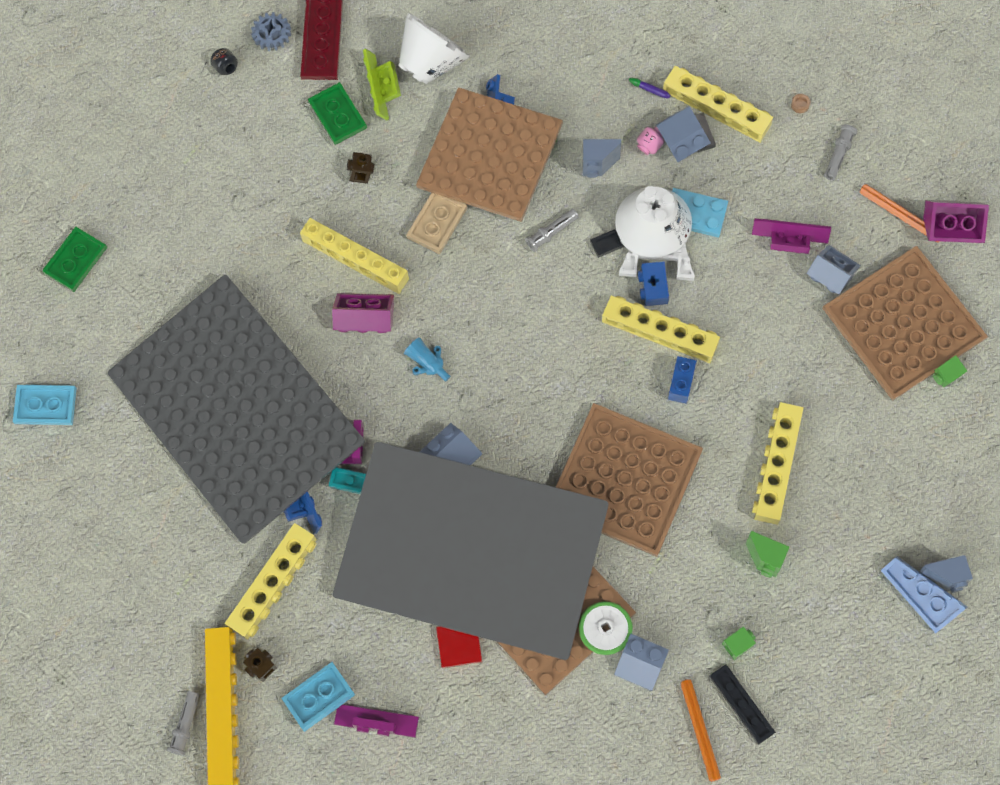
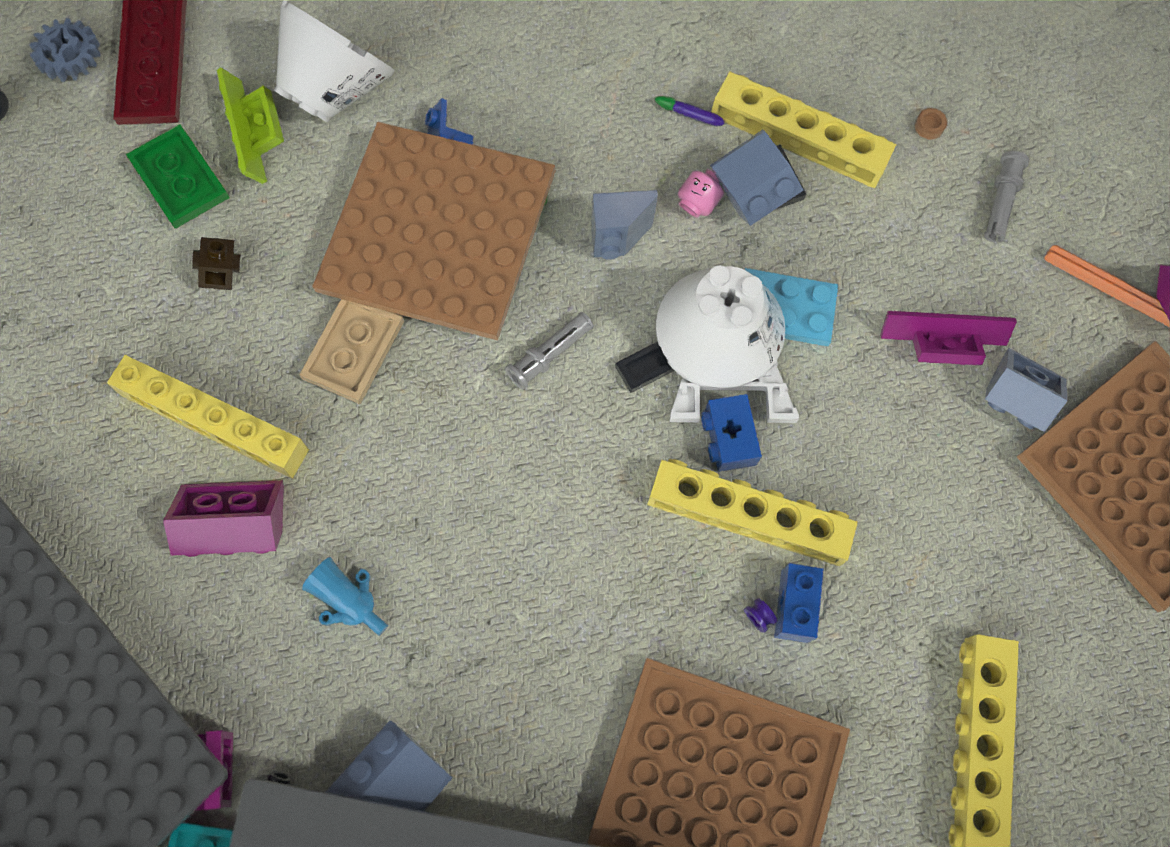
camera: 15 degrees left, 0 degrees up
none -> dark purple bush [744,598,778,633]

